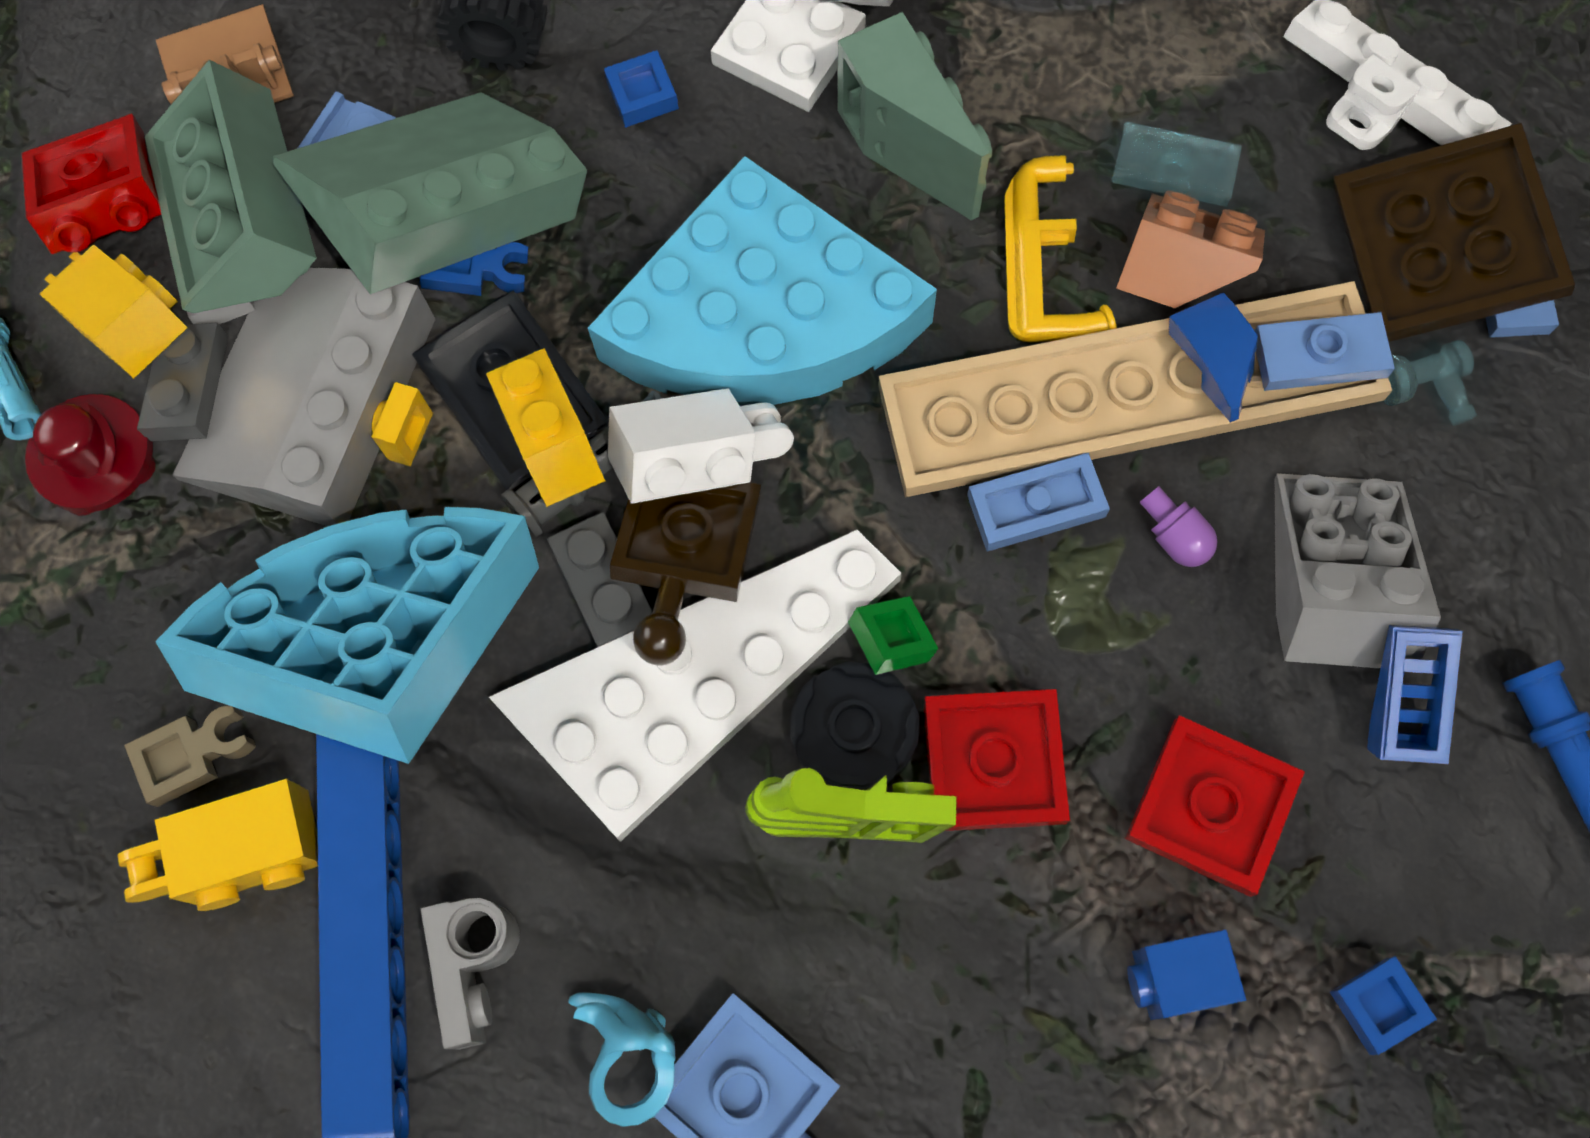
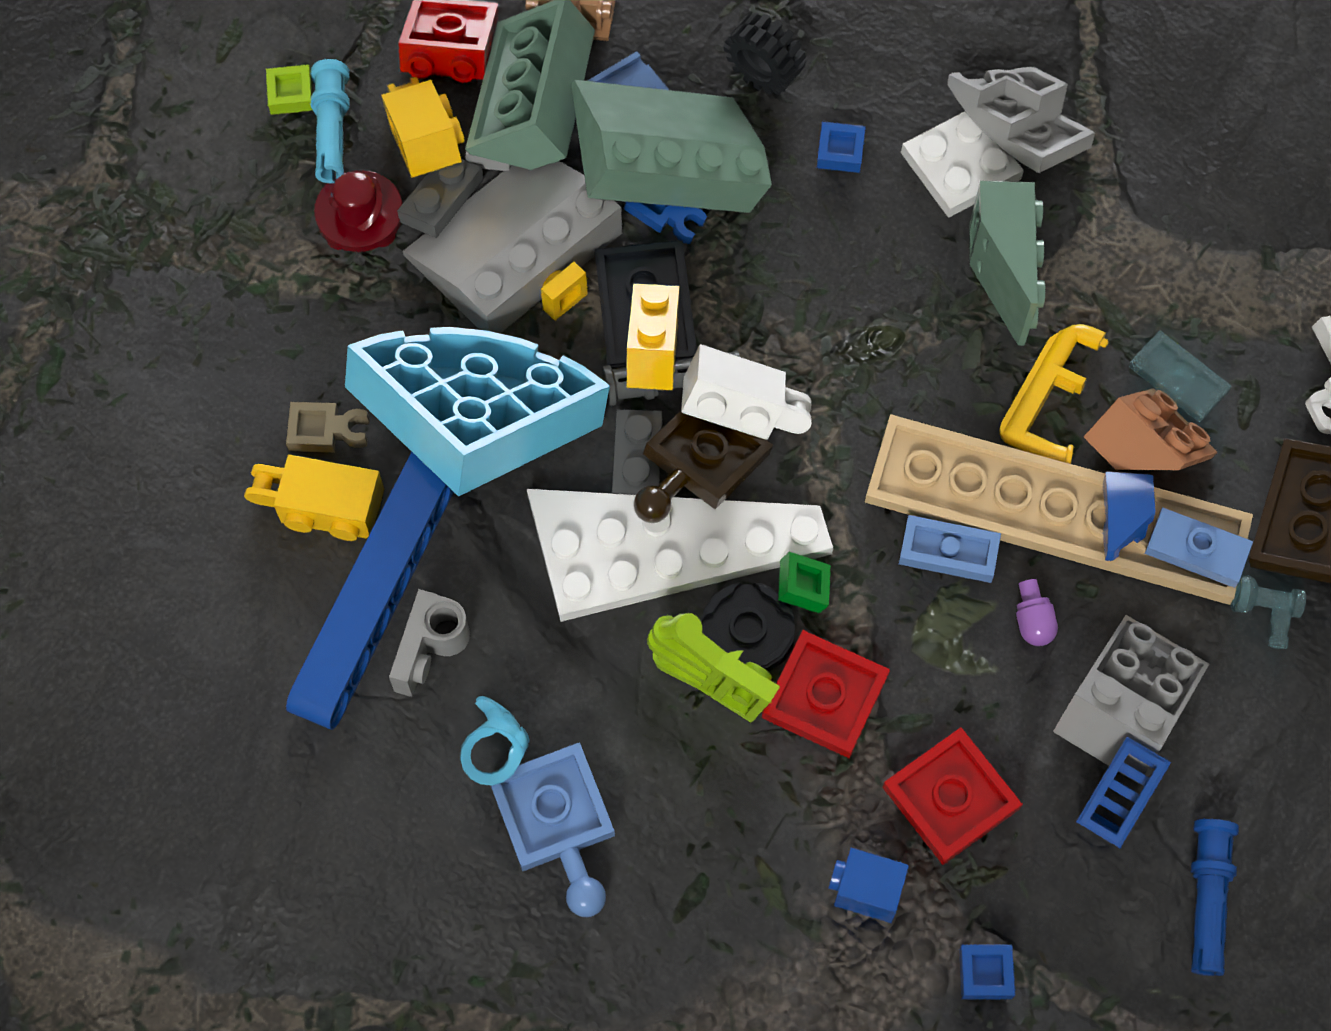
camera: 25 degrees right, 5 degrees down
medium azure brick [588,156,937,406] -> none

